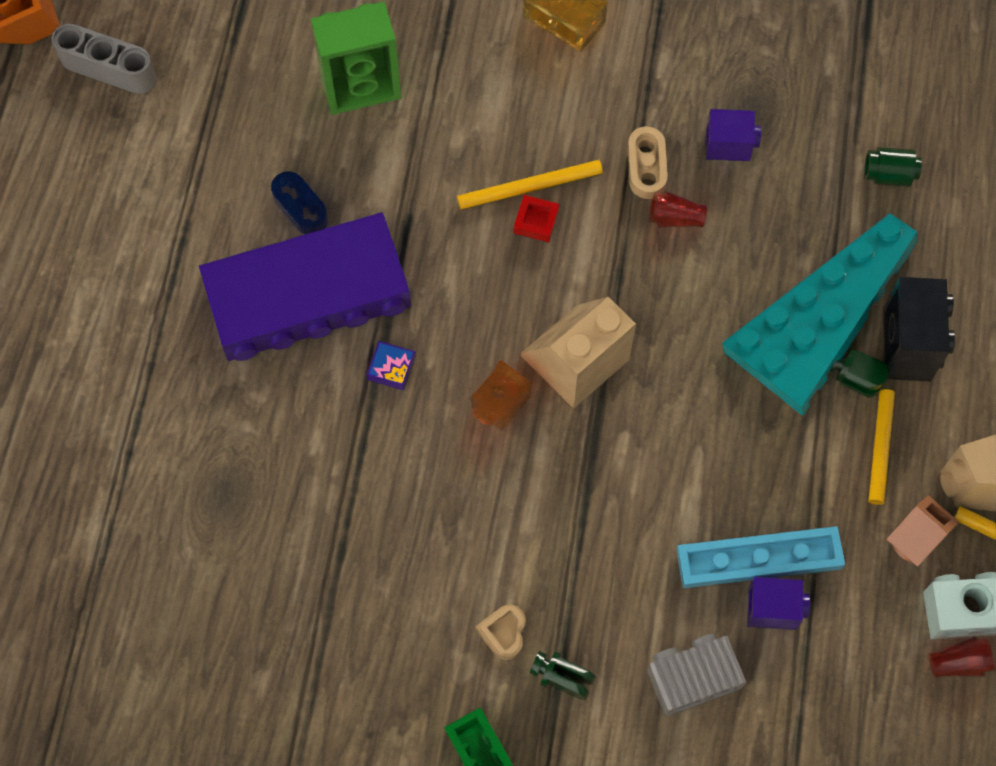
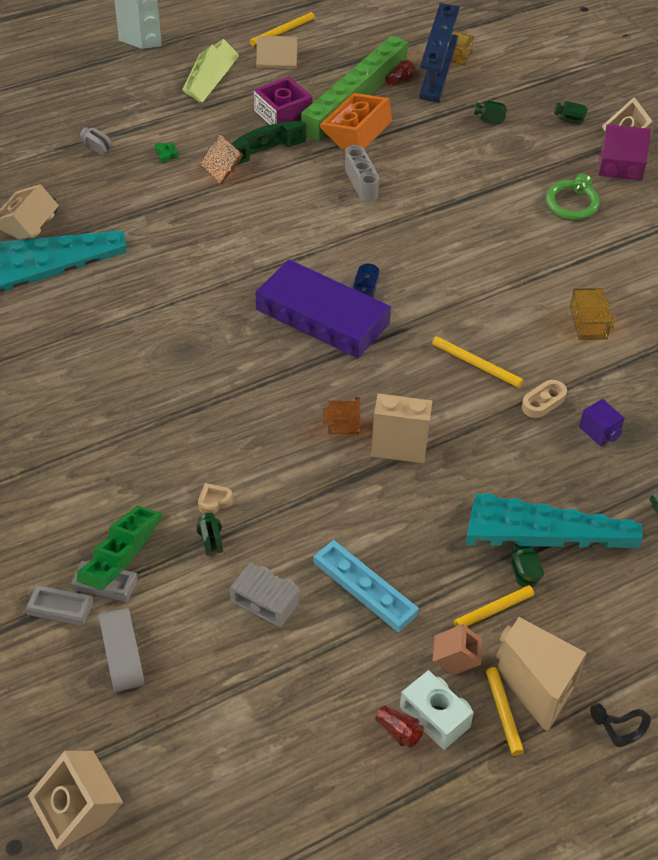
camera: 50 degrees right, 20 degrees down
bright green brick [311,1,402,115] -> none
tile [366,341,416,390] -> none
red plate [513,195,560,243] -> none
clear red cone [649,190,707,228] -> none
dark purple brick [747,577,810,630] -> none
black brick [883,277,955,382] -> none

